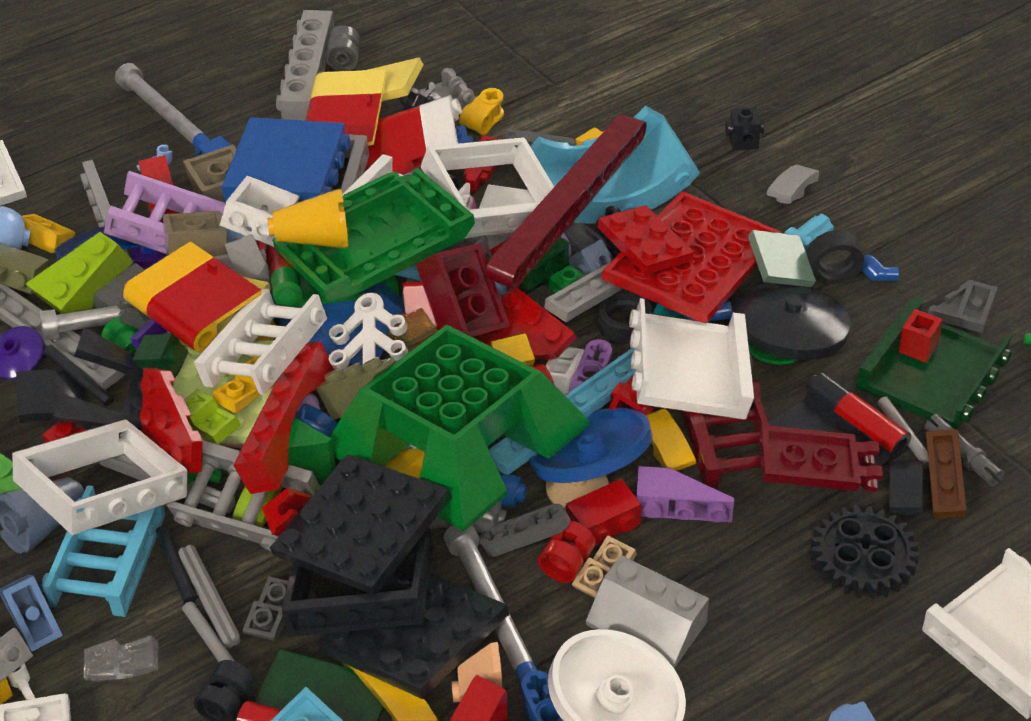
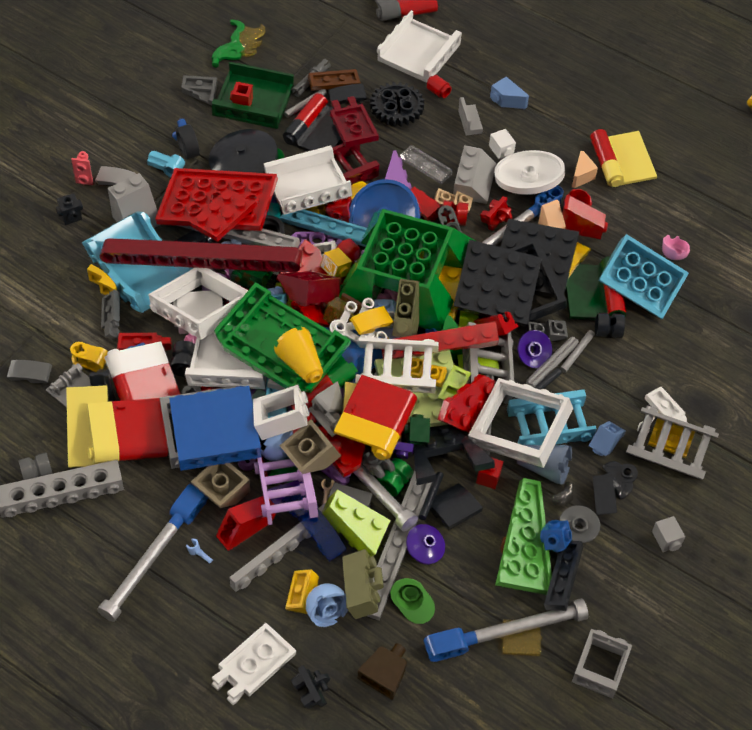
camera: 115 degrees left, 10 degrees up
clear slope [83,635,158,681] -> none
tile [748,230,816,287] -> none
none -> dark grey slope [7,360,52,383]
none -> coral hinge [71,151,94,185]
none -> light grey slope [108,173,161,228]
none -> yellow slope [350,306,394,335]
none -> clear plate [401,145,452,185]
none -> red brick [427,75,452,98]
none -> light grey panel [458,97,483,135]
none -> red hips [480,196,512,230]
none -> white brick [489,129,516,159]
none -> dark purple dish [517,330,552,368]

